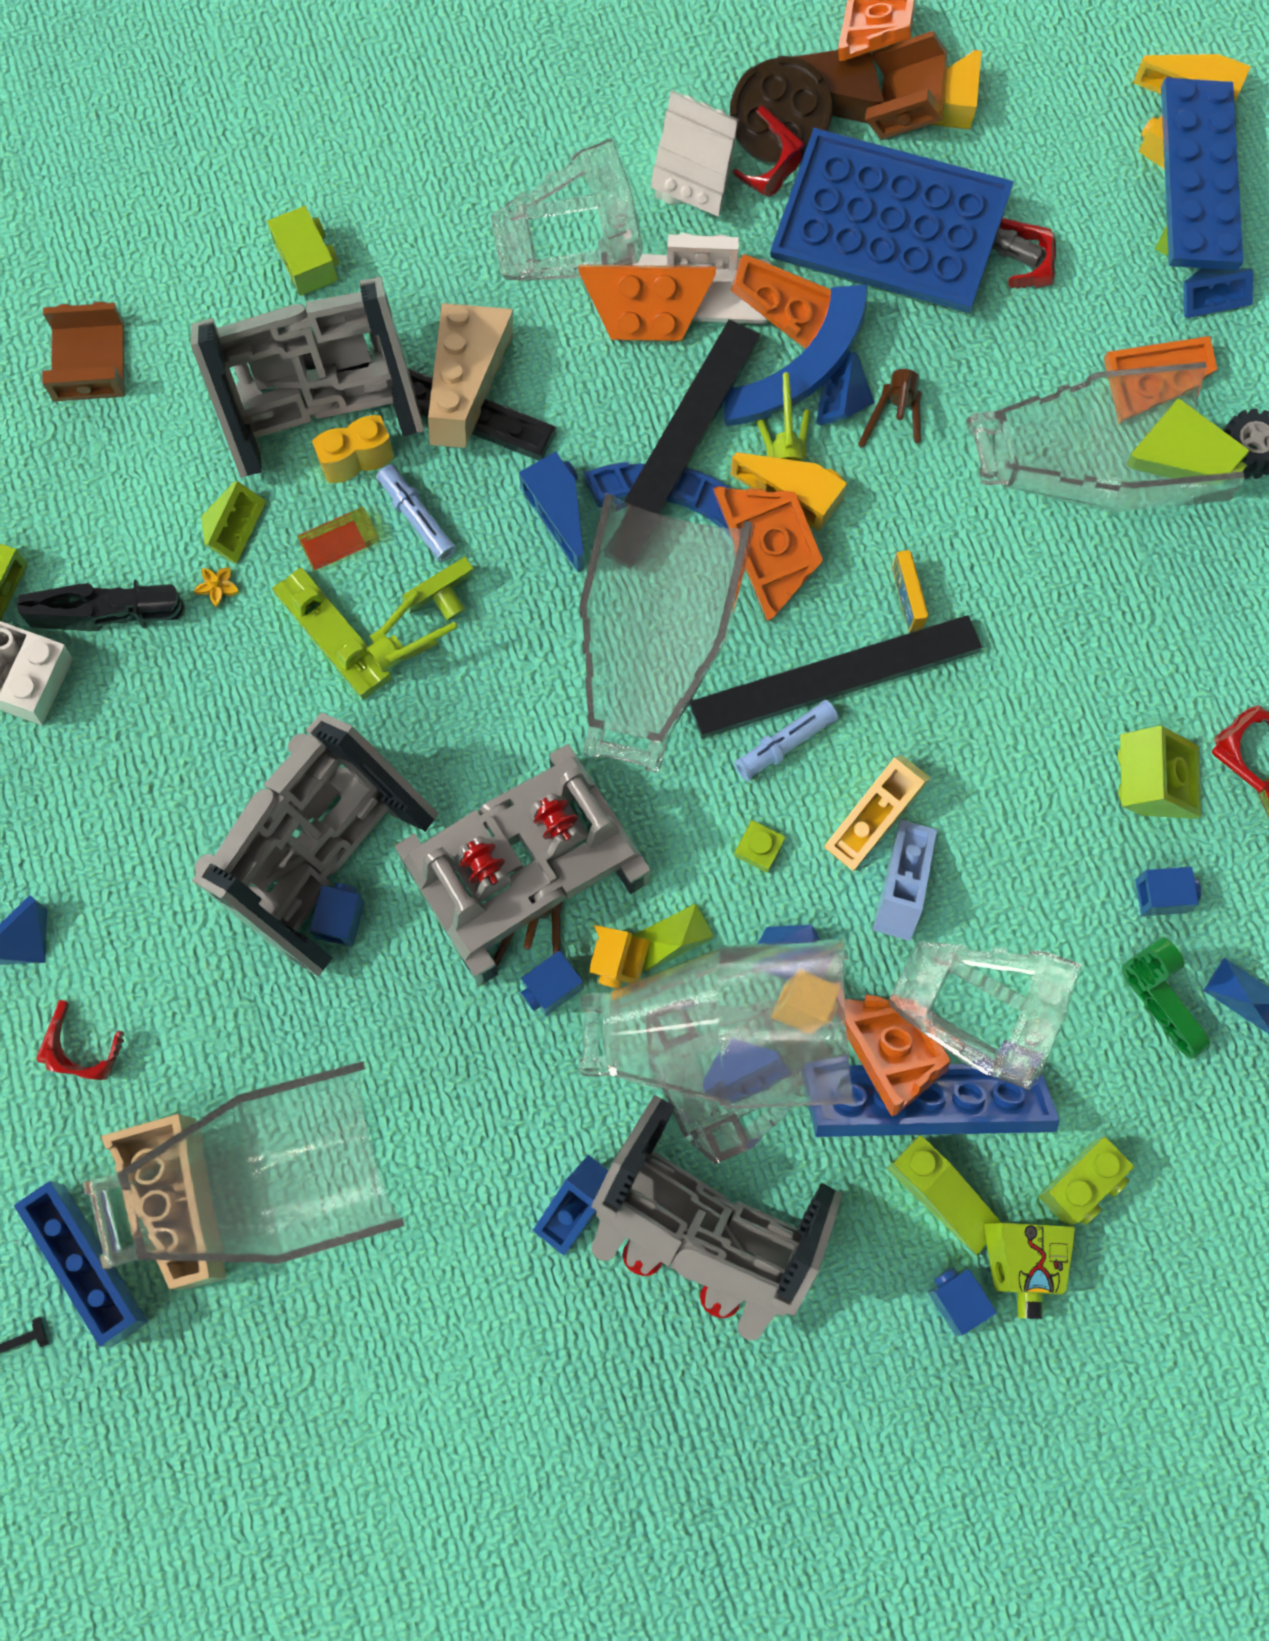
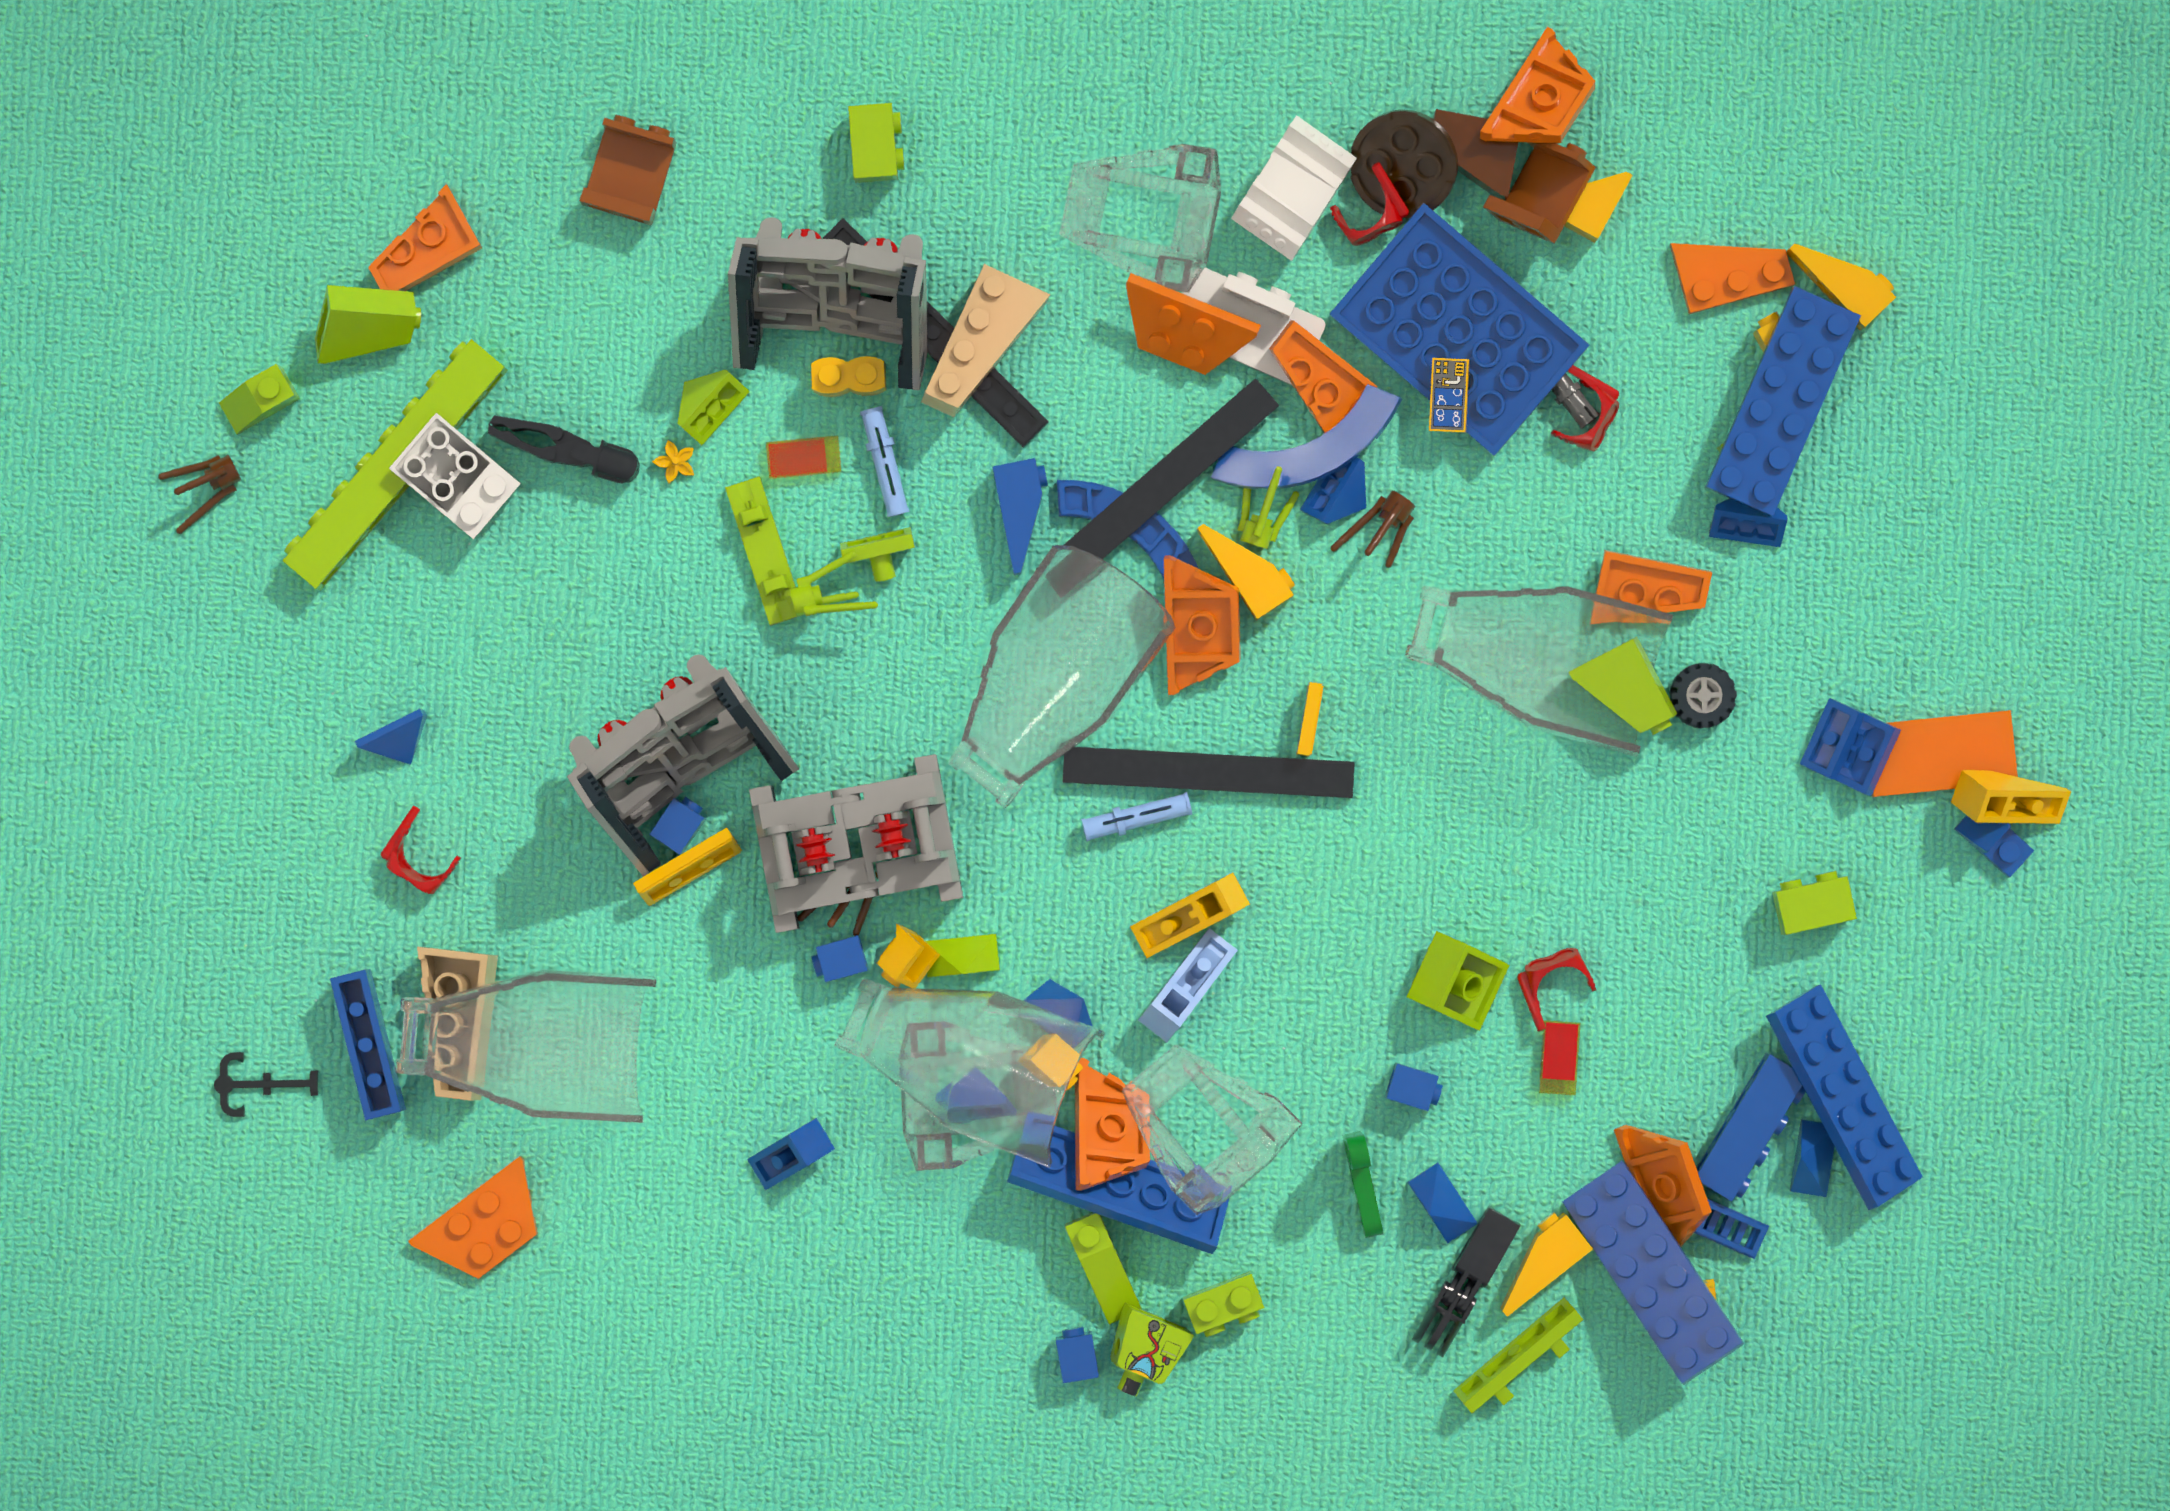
camera: 25 degrees right, 15 degrees up
light grey container [591,1095,843,1340] -> none
lime plate [734,820,785,873] -> none
none -> orange wing [408,1156,538,1279]
none -> yellow tile [633,828,742,906]
none -> tile [1429,358,1470,432]
none -> orange wing [1670,243,1795,314]

